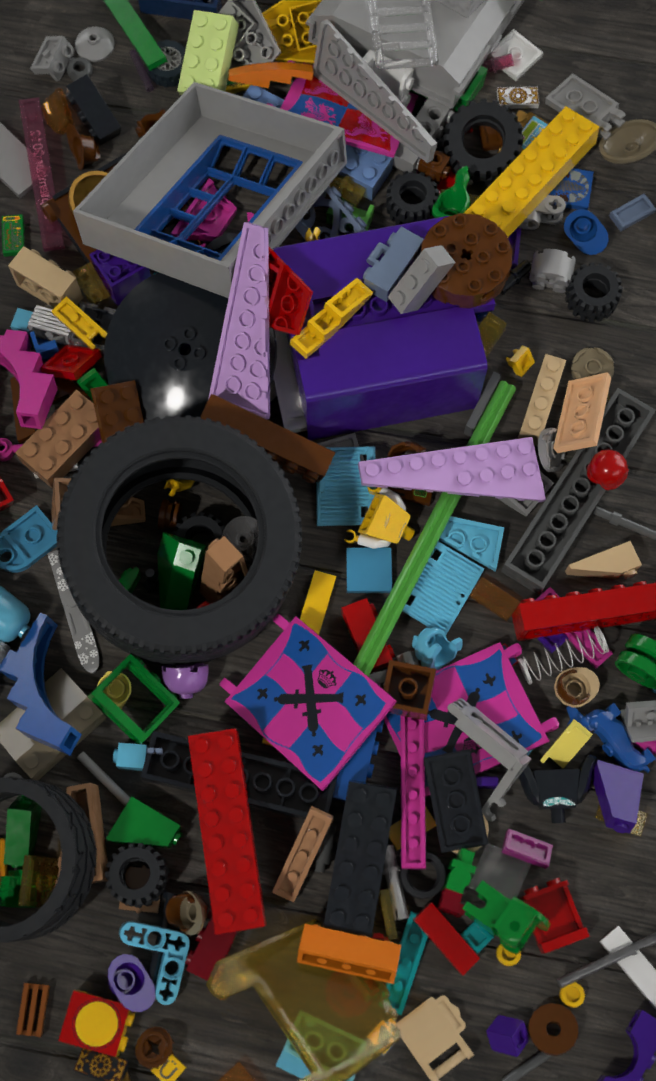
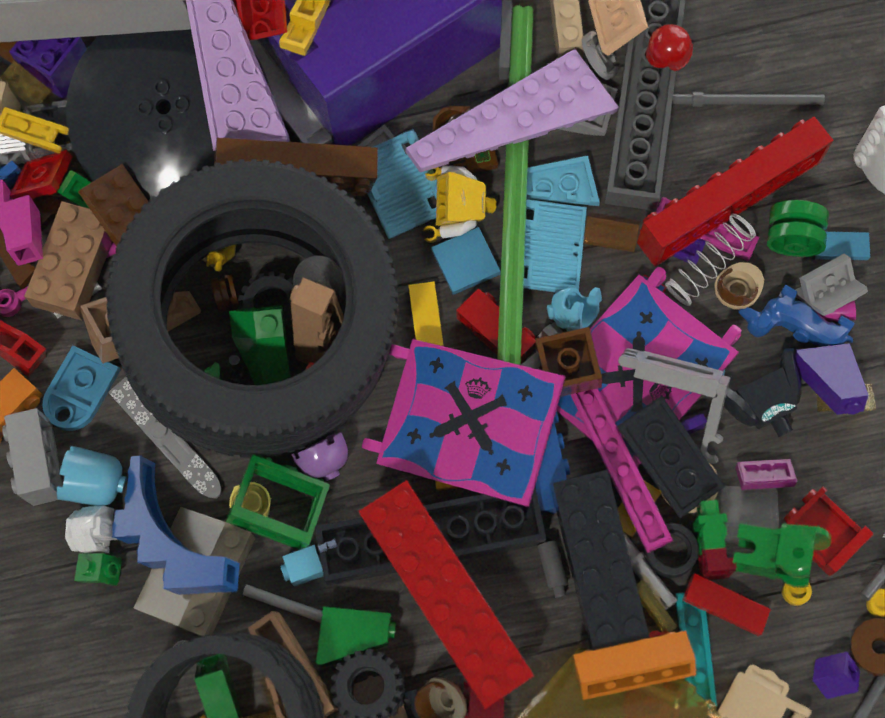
camera: 20 degrees left, 0 degrees up
medium nougat plate [272,806,333,902] -> none
teal tile [461,922,494,954] -> none
light yellow panel [540,719,592,769] -> none
tan slope [565,541,642,579] -> none

